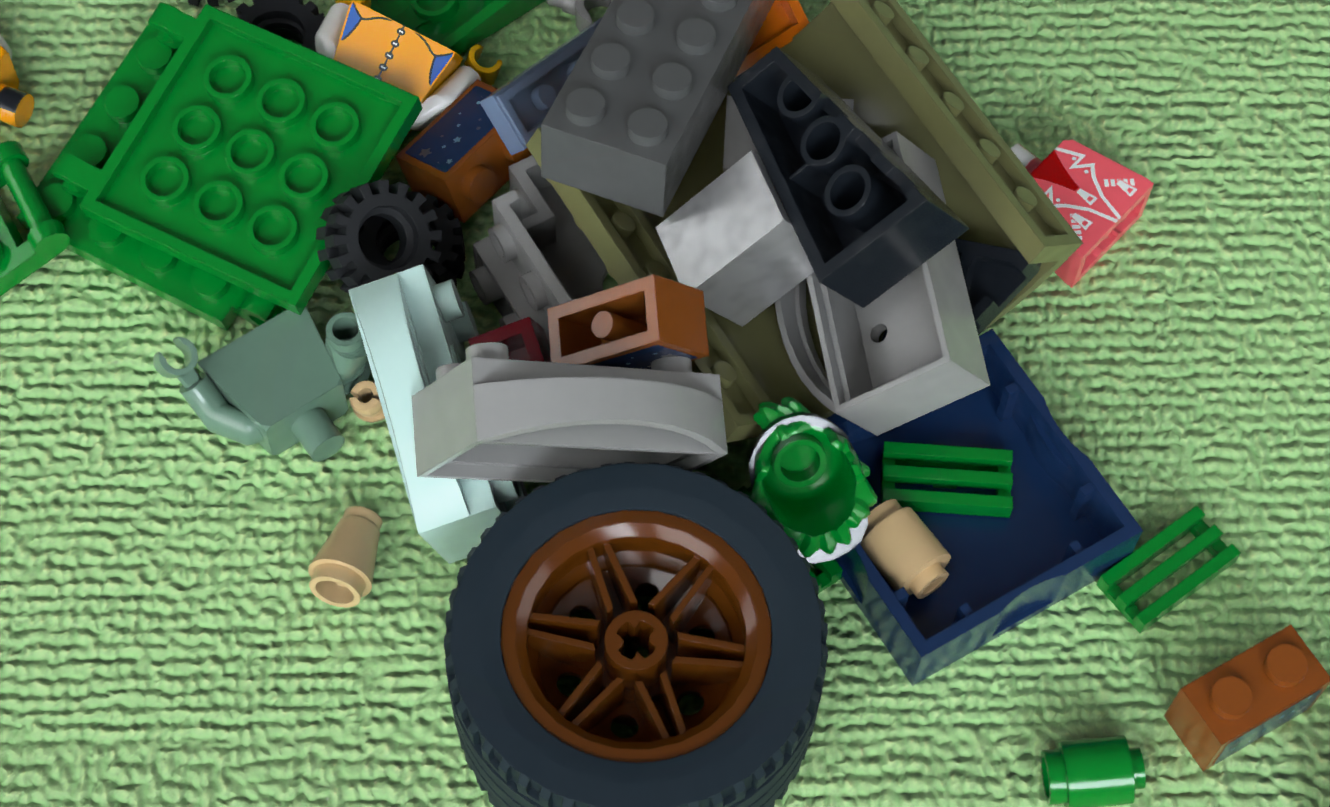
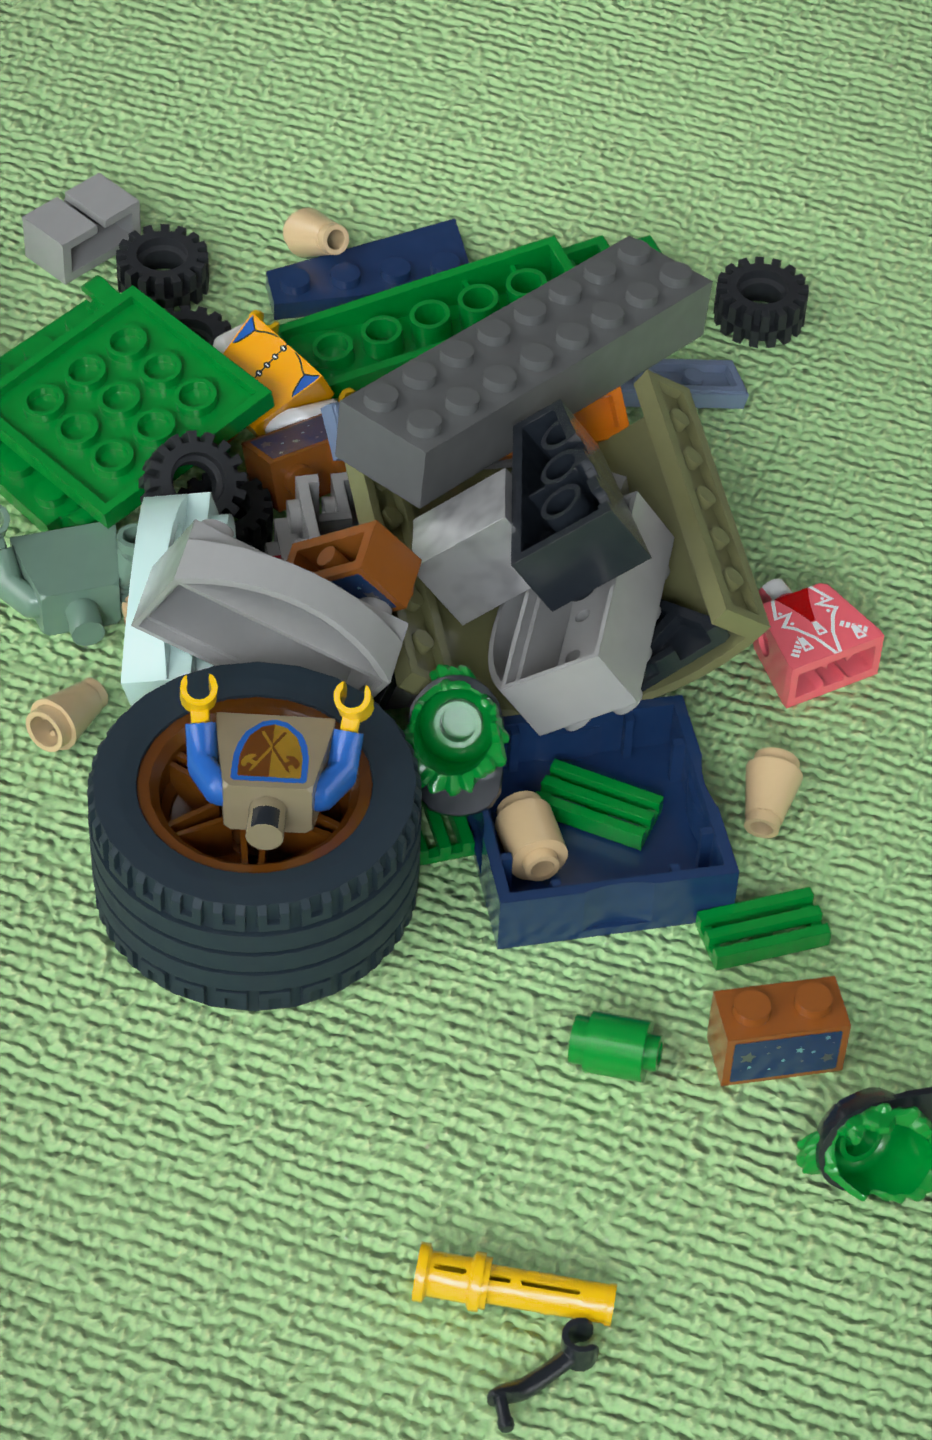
camera: 20 degrees right, 15 degrees down
none -> torso [180,673,374,850]
none -> tan cone [744,747,803,838]

